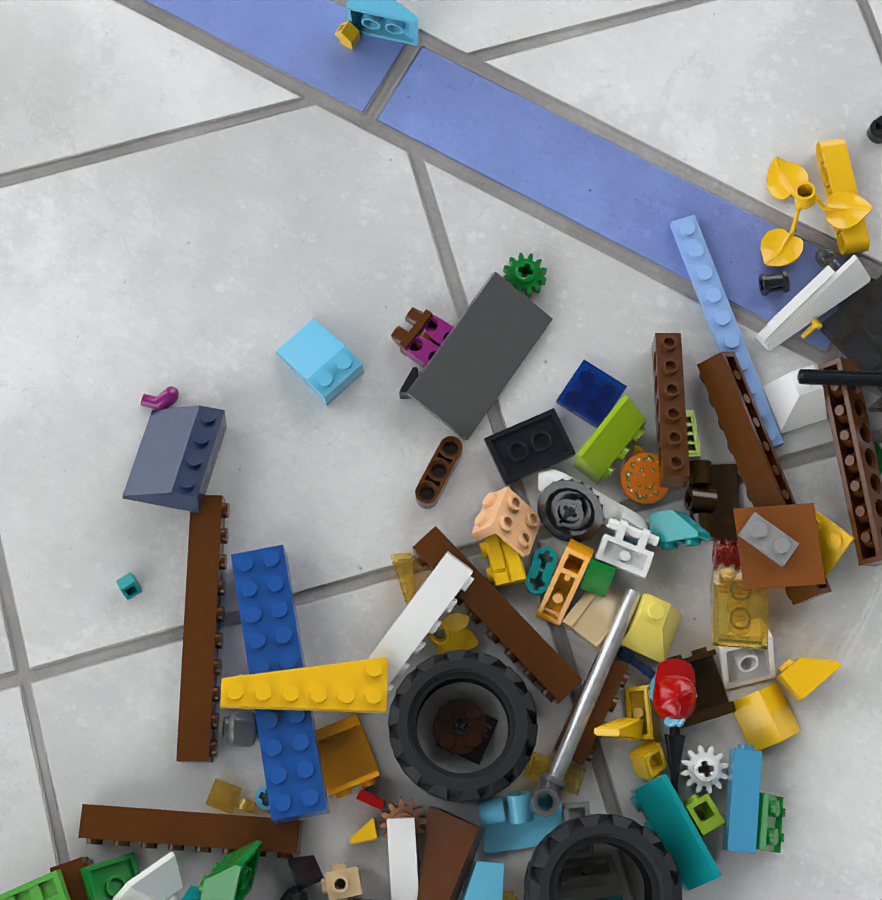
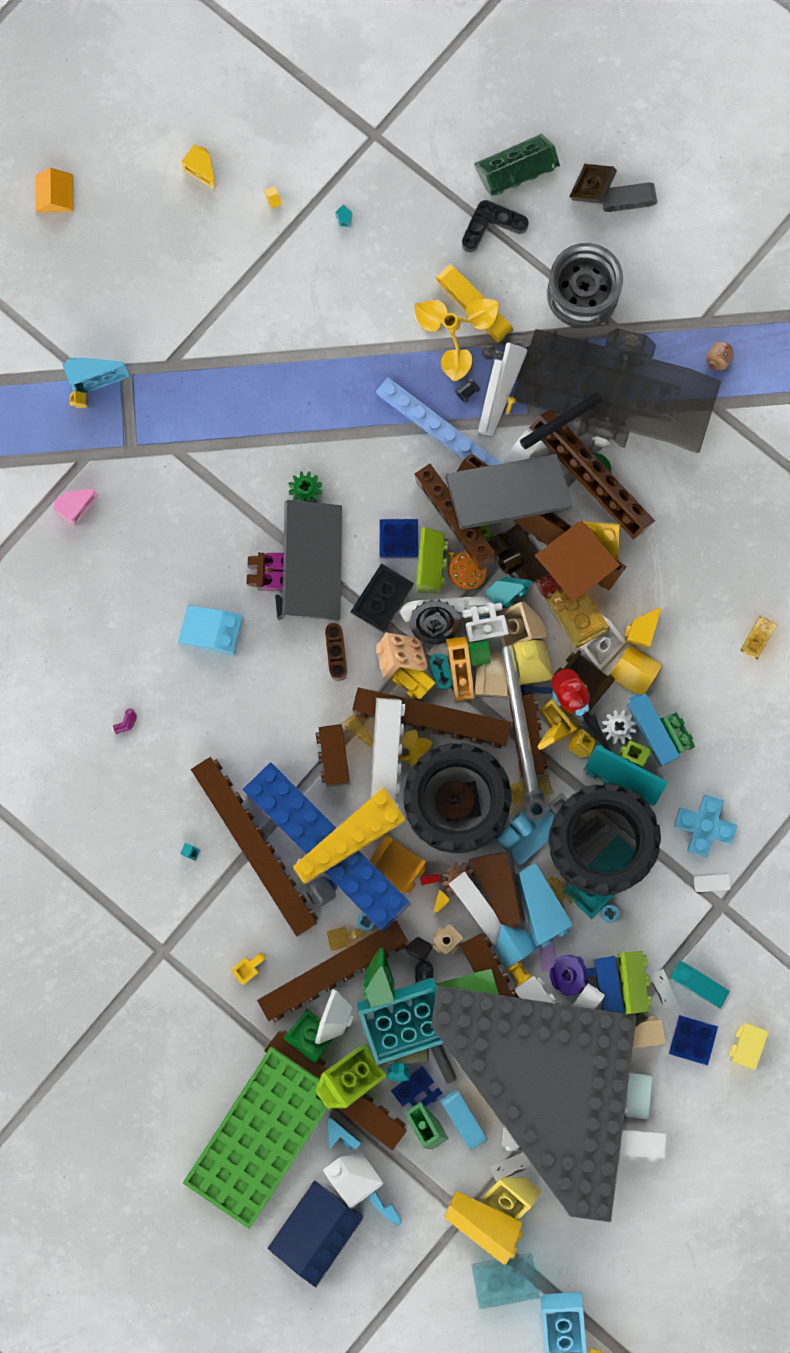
camera: 30 degrees left, 5 degrees up
slope [122,405,227,513] -> none
light grey plate [738,512,799,567] -> none
none -> bright pink slope [53,488,98,525]
none -> yellow plate [230,952,266,985]
none -> reddish brown brick [315,724,350,787]
none -> teal piece [335,204,352,228]
none -> dark grey tile [445,454,573,530]
none -> tan slope [496,602,547,647]

